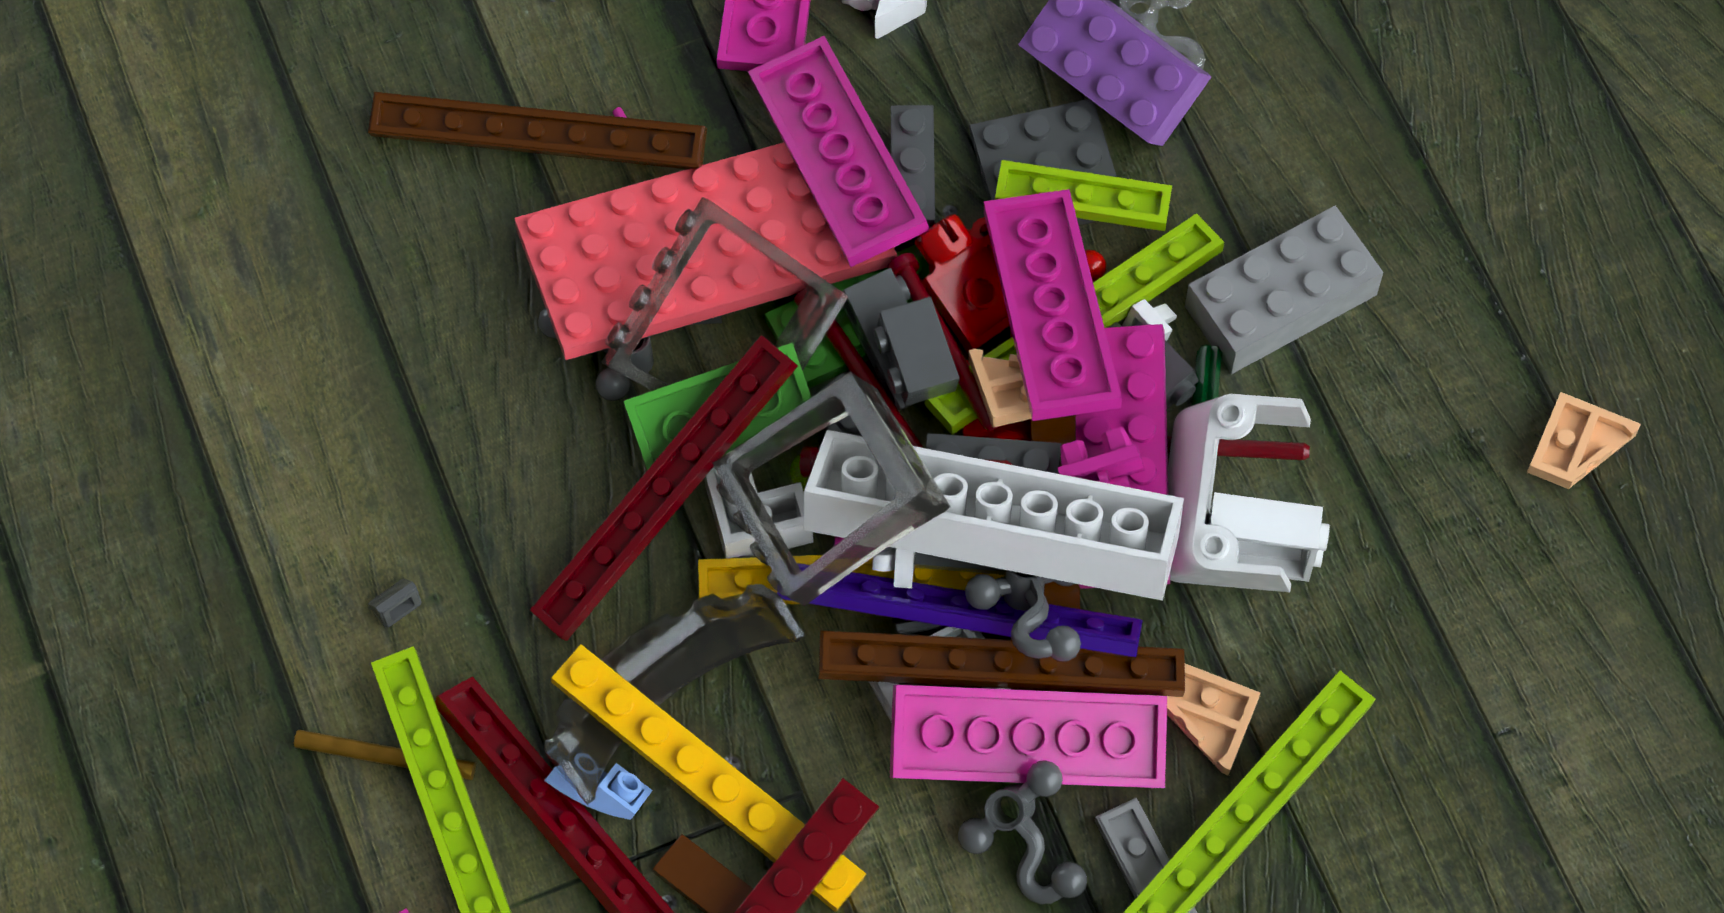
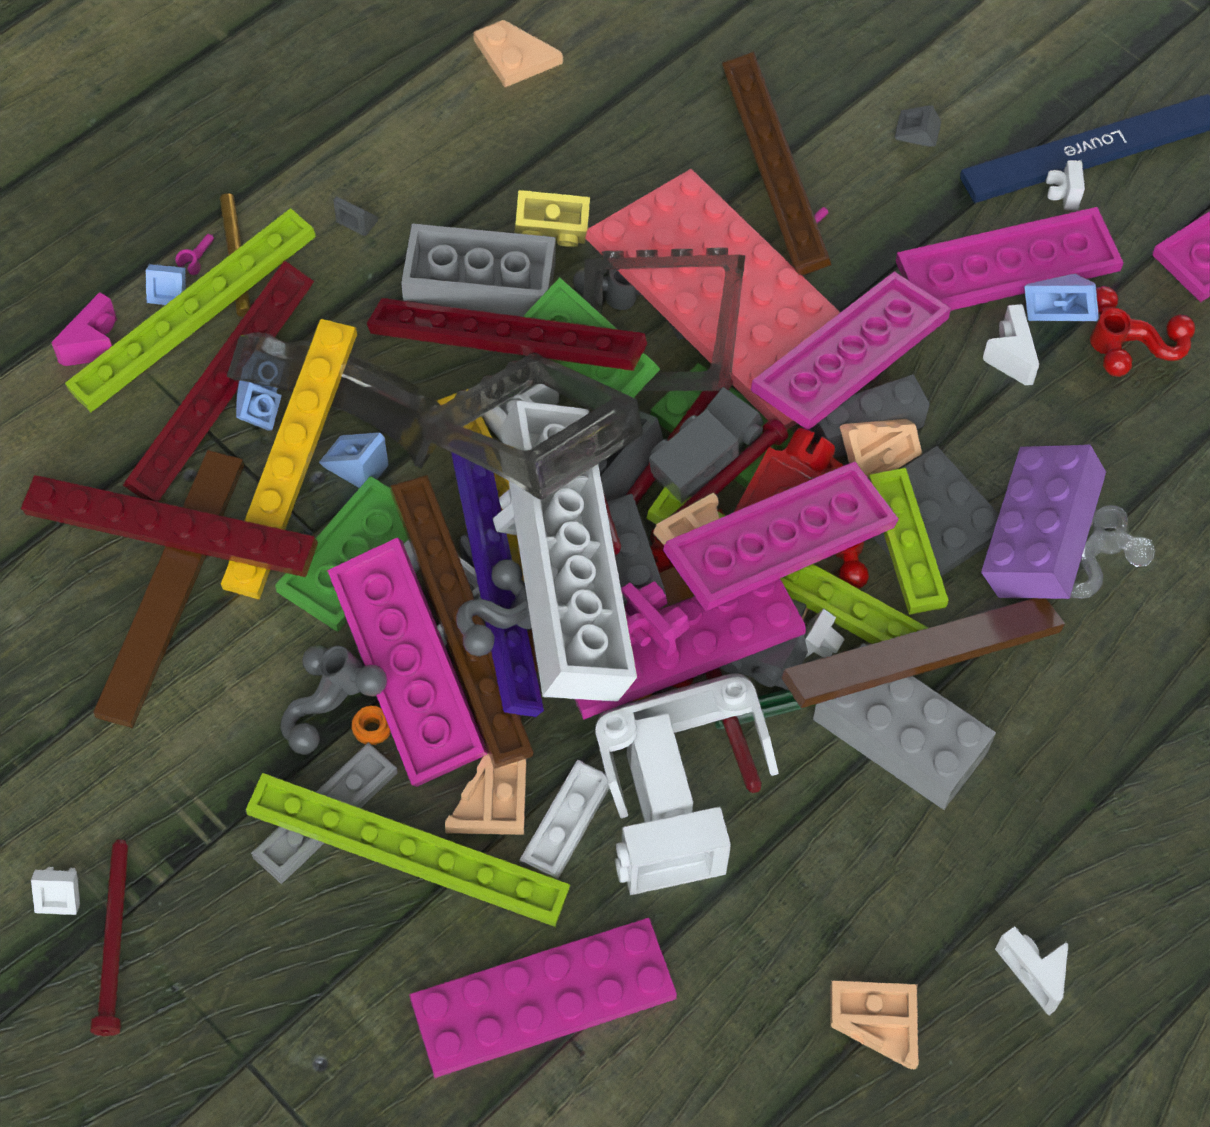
camera: 65 degrees right, 5 degrees down
none -> light blue tile [146,264,186,305]
none -> dark pink hand [175,234,214,275]
none -> bright green plate [275,476,408,632]
none -> light blue slope [319,433,388,488]
none -> orange plate [352,706,391,745]
none -> light grey brick [401,224,556,317]
none -> dark pink plate [409,918,677,1078]
none -> light nougat wing [474,20,563,87]
none -> light yellow brick [515,190,590,247]
none -> white tile [520,760,610,880]
none -> white window [615,807,731,895]
none -> reddish brown tile [781,598,1065,708]
none -> light nougat wing [840,419,922,478]
none -> white slope [995,927,1068,1015]

